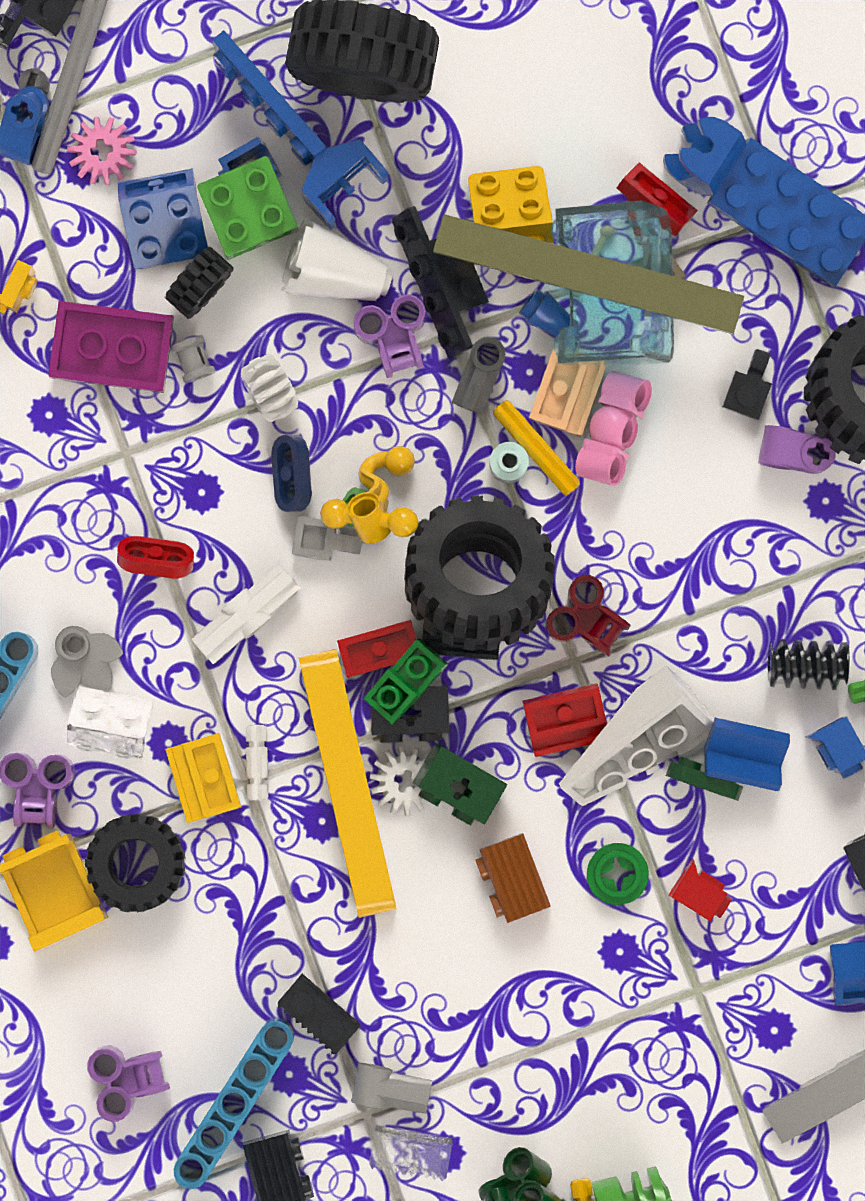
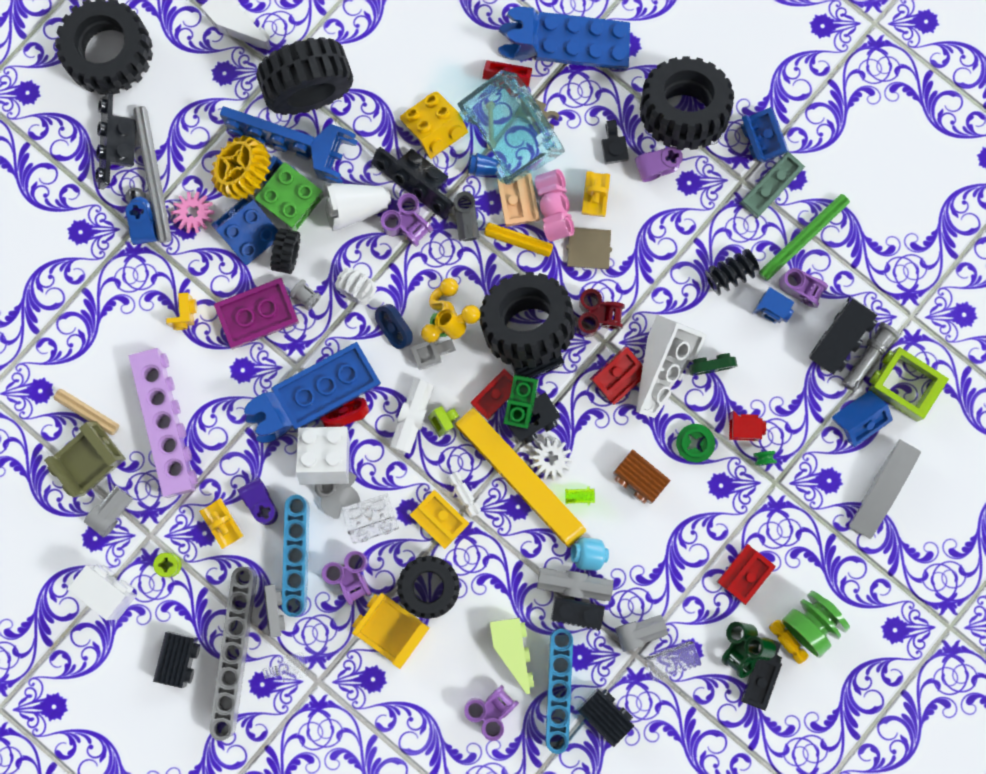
camera: 30 degrees left, 5 degrees down
dark green brick [412,743,508,826] -> none
olive tile [433,214,744,335] -> none
light aqua brick [489,442,529,484] -> none
blue panel [704,717,790,791] -> none
none -> yellow gear [210,135,271,200]
none -> blue hinge [244,342,381,443]
none -> white brick [296,427,350,485]
none -> lime tile [428,406,459,438]
none -> yellowish green slope [490,618,534,694]
none -> light grey piece [537,568,614,601]
none -> clear neon green pin [565,486,595,506]
none -> dark tan piece [566,228,612,270]
none -> medium azure head [571,537,609,571]
none -> yellow hips [581,171,610,217]
none -> red plate [717,544,776,605]
none -> green bush [753,451,777,466]

